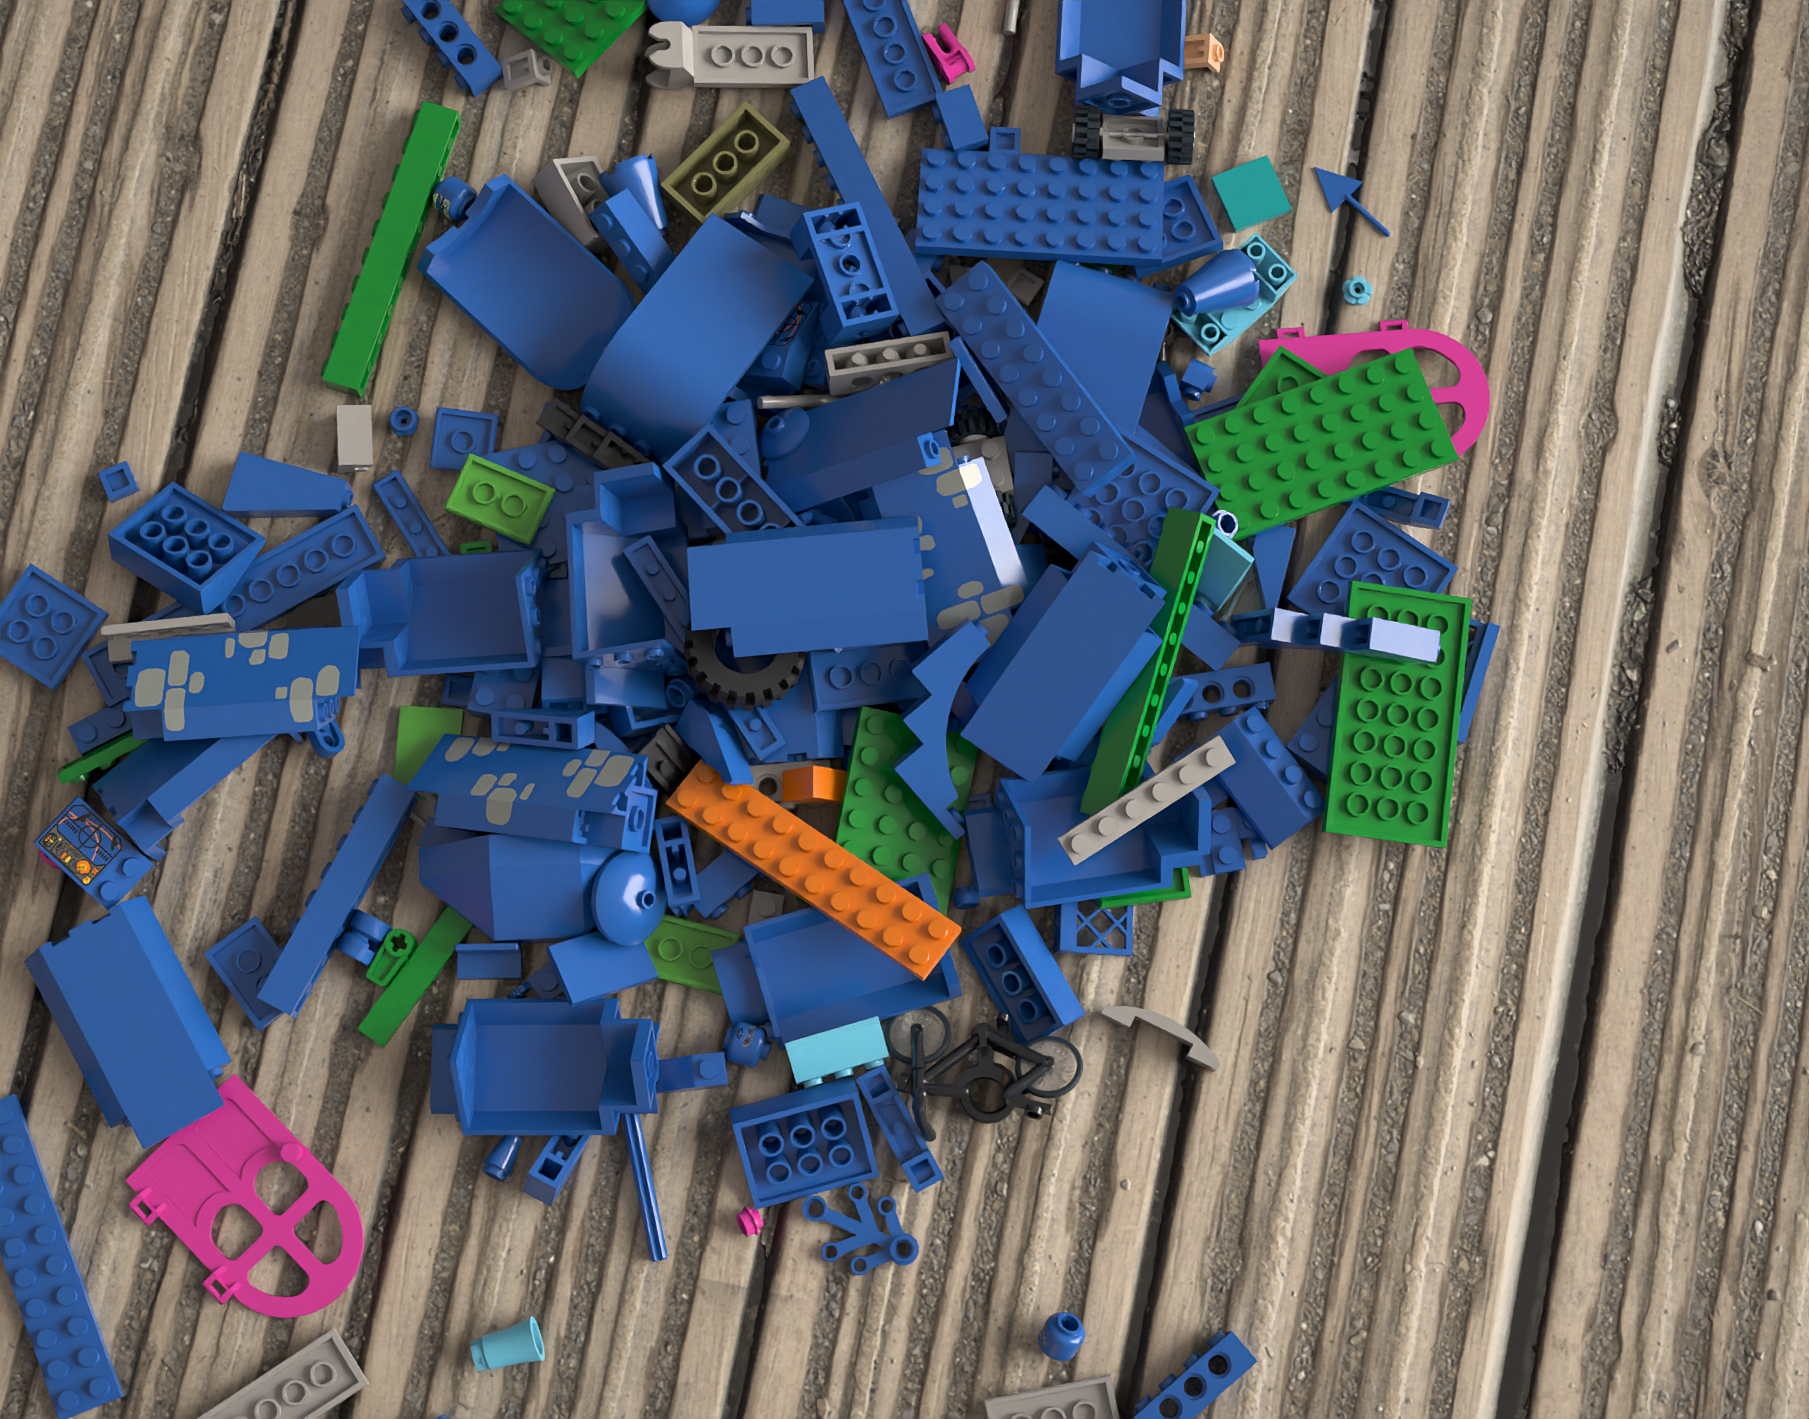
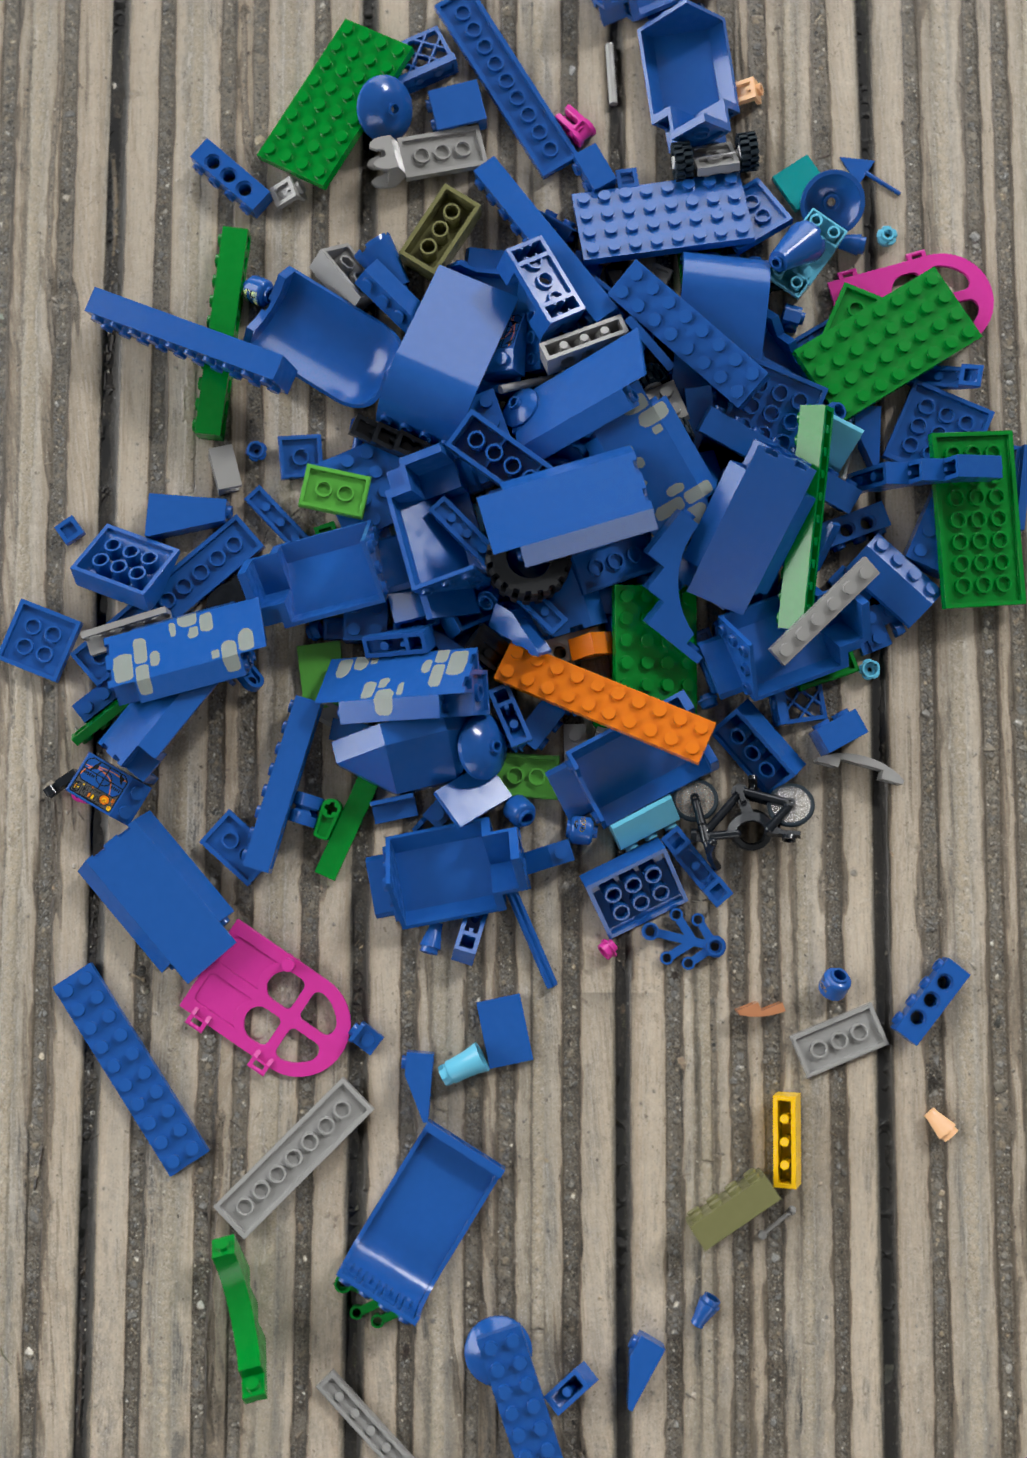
camera: 10 degrees left, 5 degrees up
none -> black plate [43,769,77,798]
none -> blue brick [85,287,298,395]
none -> blue plate [306,621,323,641]
none -> blue bracket [348,1021,384,1055]
none -> blue slope [401,1050,435,1123]
none -> blue tile [476,993,533,1069]
none -> blue head [503,795,536,827]
none -> blue hinge [539,209,578,244]
none -> nougat slope [735,1001,786,1017]
none -> blue dish [800,169,865,231]
none -> blue brick [809,708,868,756]
none -> blue cone [838,234,867,256]
none -> medium azure plate [859,659,880,680]

